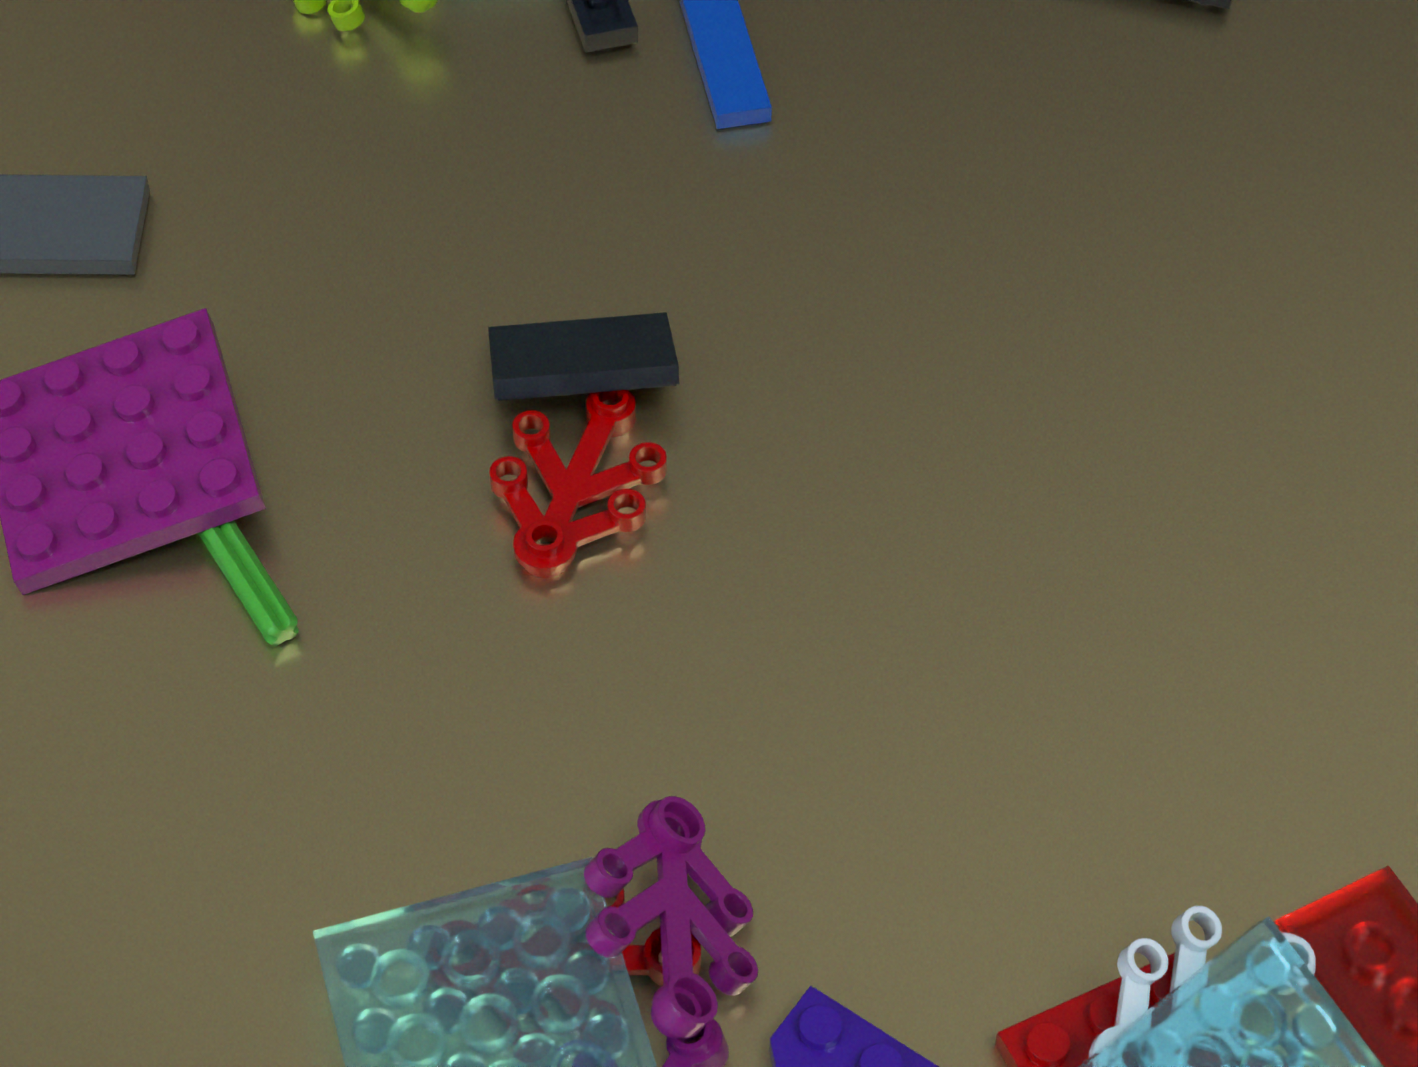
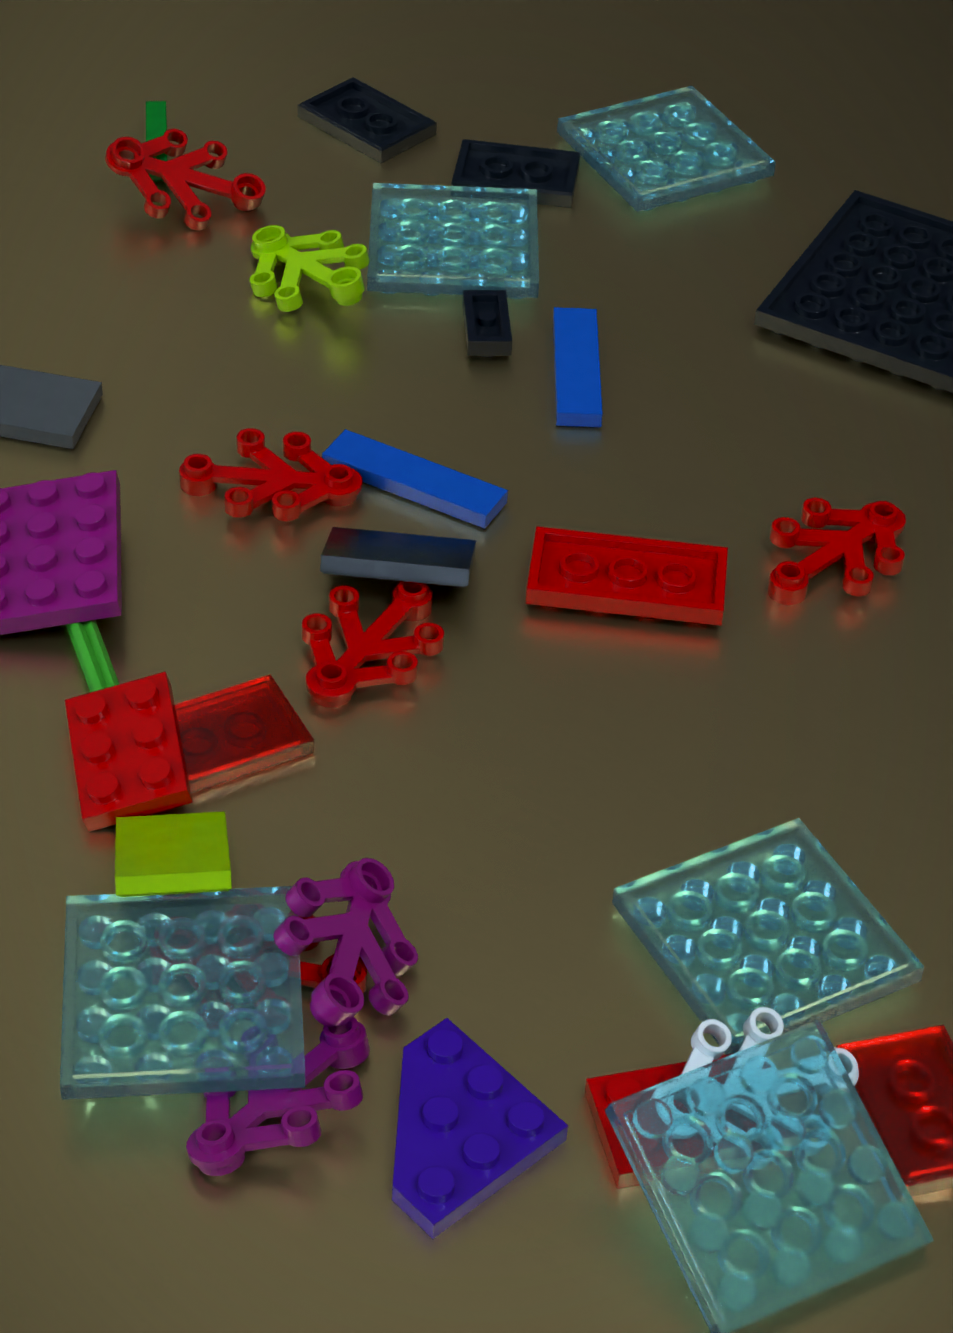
camera: 10 degrees right, 10 degrees down
none -> red plate [65,671,193,832]
none -> lime tile [115,811,232,897]
none -> clear red tile [175,674,314,794]
none -> red plant [179,428,362,521]
none -> blue tile [322,429,508,529]
none -> red plate [525,526,728,626]
none -> clear light blue plate [612,818,924,1055]
none -> red plant [768,497,906,605]

